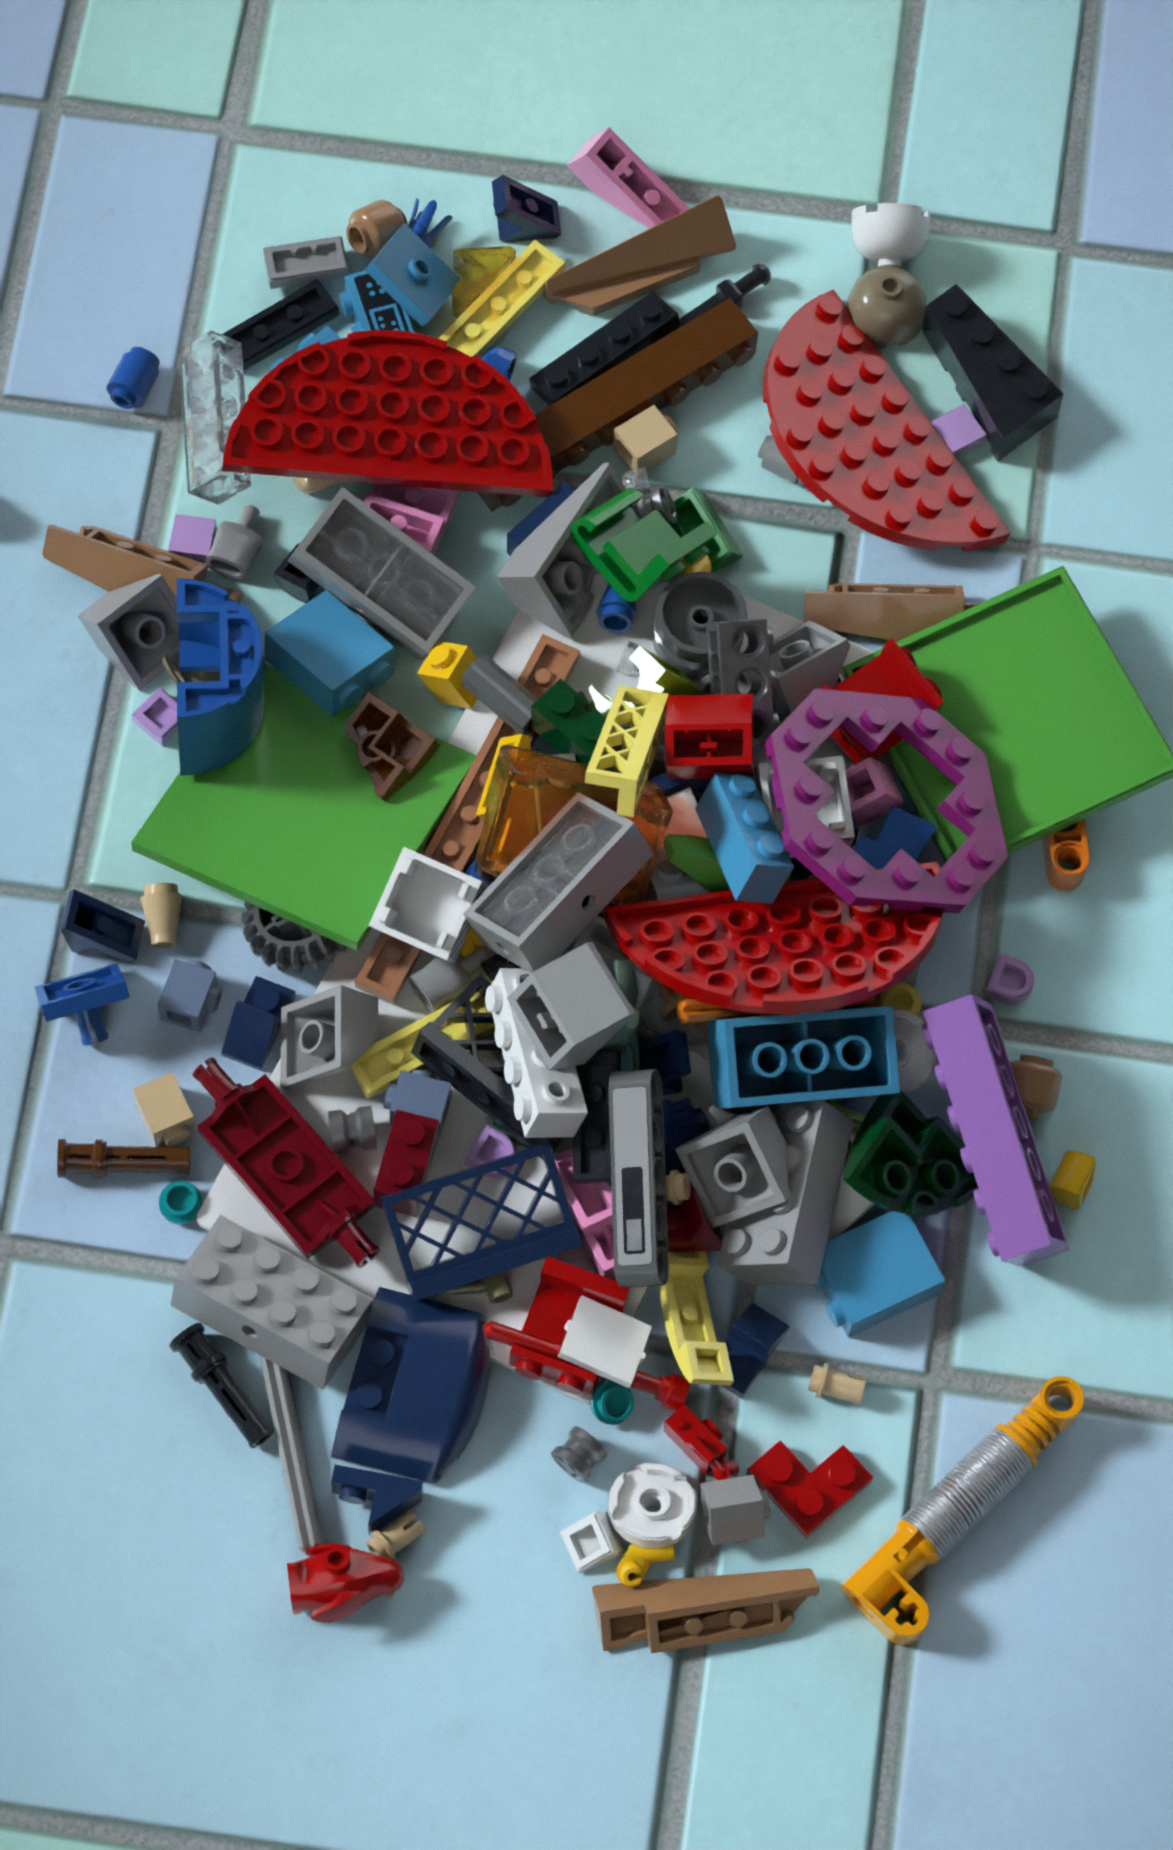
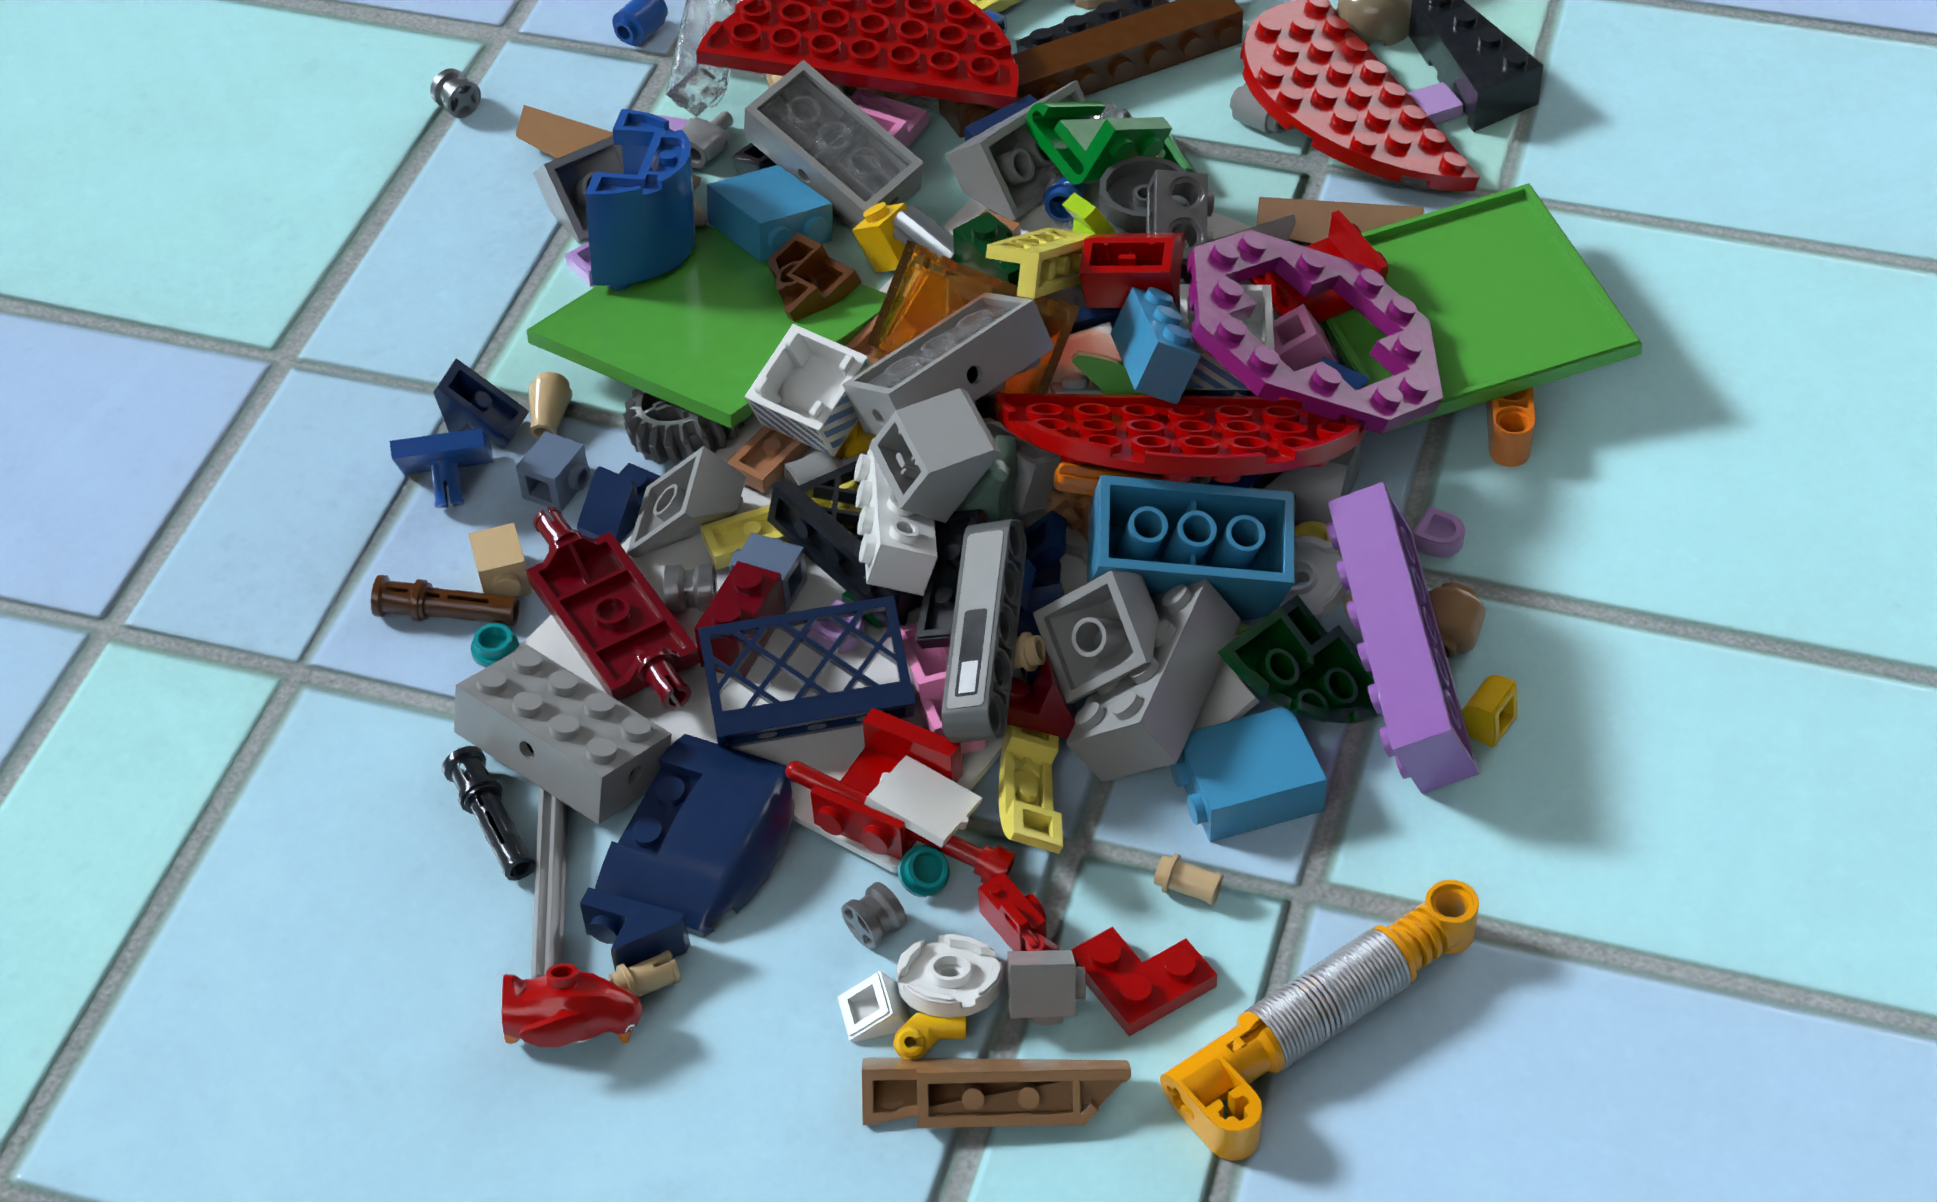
camera: 15 degrees right, 20 degrees down
olive hand [448,1273,513,1303] -> none
tan brick [613,405,679,478] -> none
dark blue slope [721,1303,790,1399] -> none

